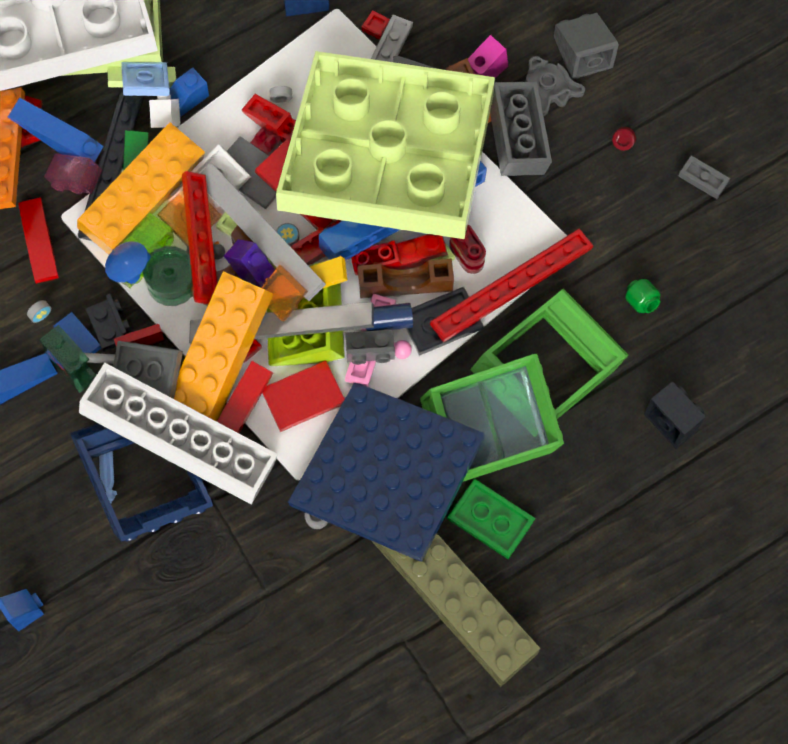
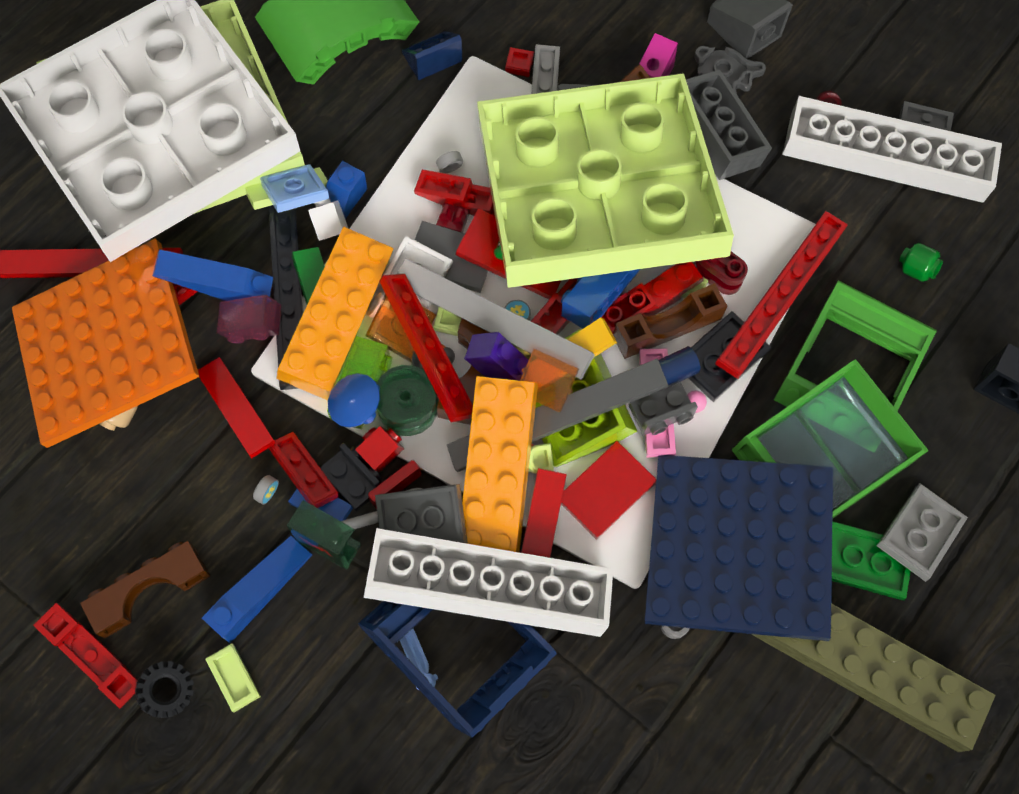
camera: 20 degrees left, 0 degrees up
none -> red tile [268,432,338,511]
none -> red brick [355,426,404,472]
none -> yellowish green tile [529,443,554,474]
none -> white brick [783,96,1002,203]
none -> light grey tile [877,483,968,582]

